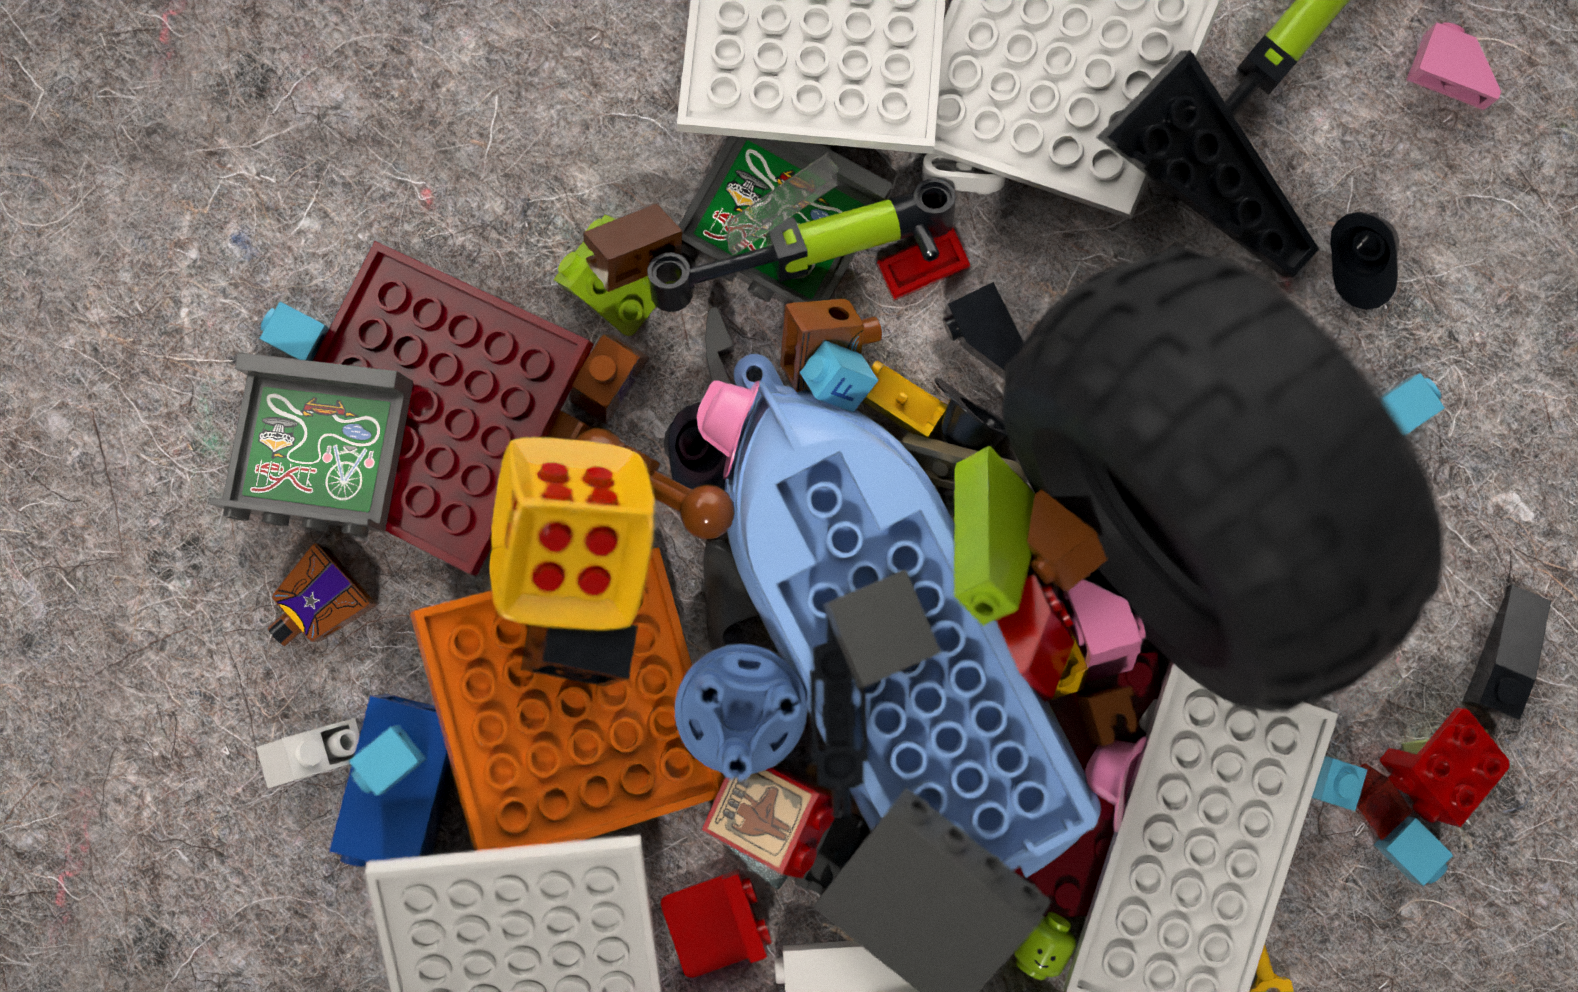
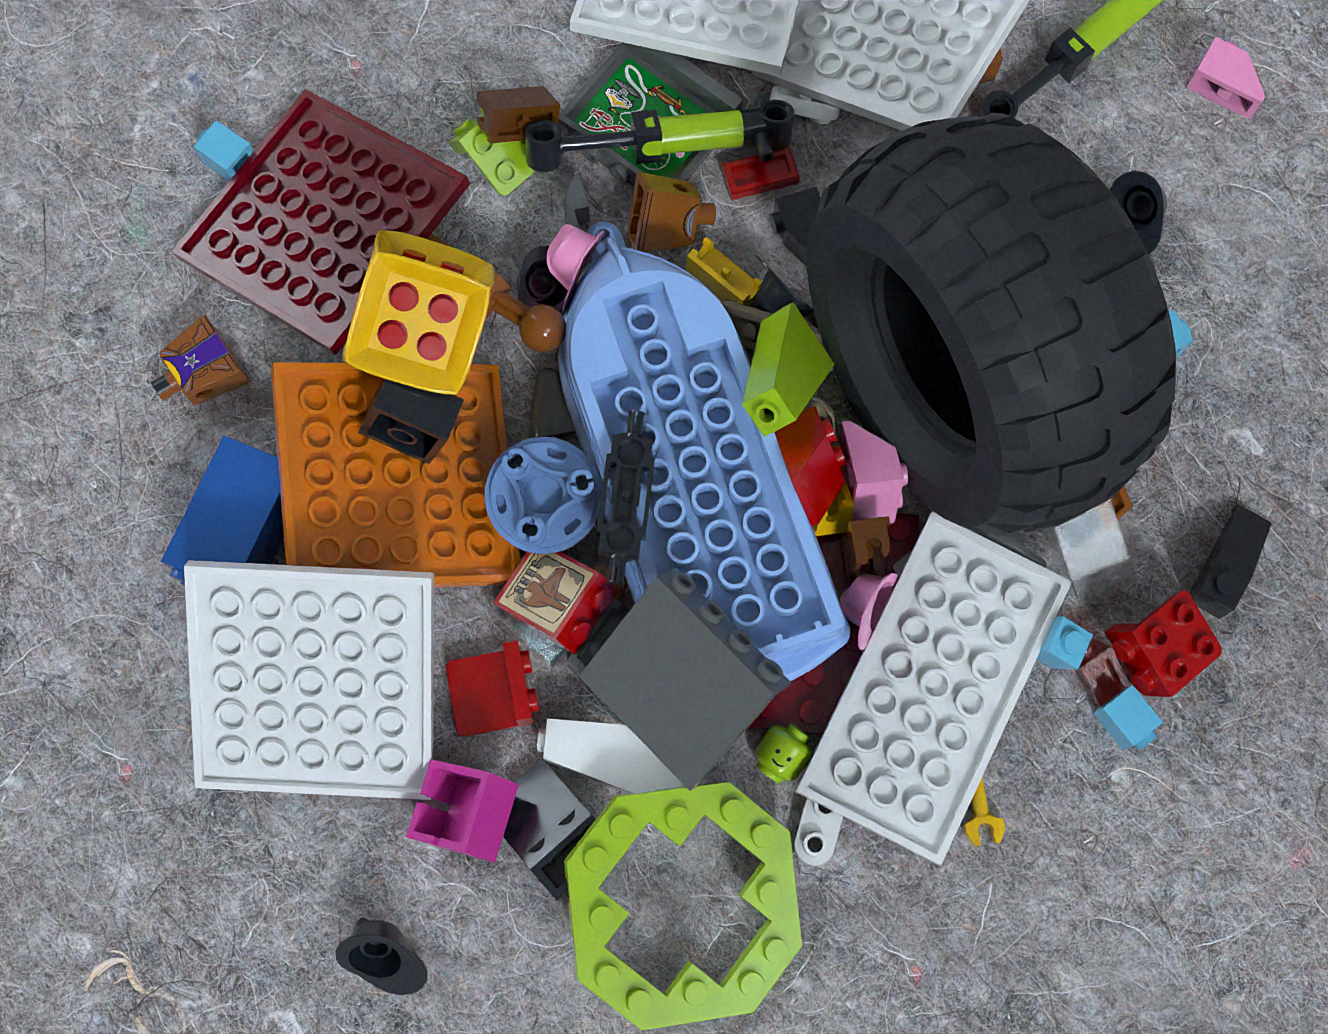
camera: 10 degrees right, 10 degrees down
panel [208,352,414,537] -> none
white slope [256,718,360,789] -> none
medium azure brick [349,725,427,796] -> none
dark orange torso [570,334,649,425] -> none
clear piece [724,152,839,256] -> none
medium azure brick [800,340,878,412] -> none
dark grey tile [823,569,941,689] -> none
dark orange slope [1027,489,1107,593] -> none
black wing [1096,50,1319,277] -> none

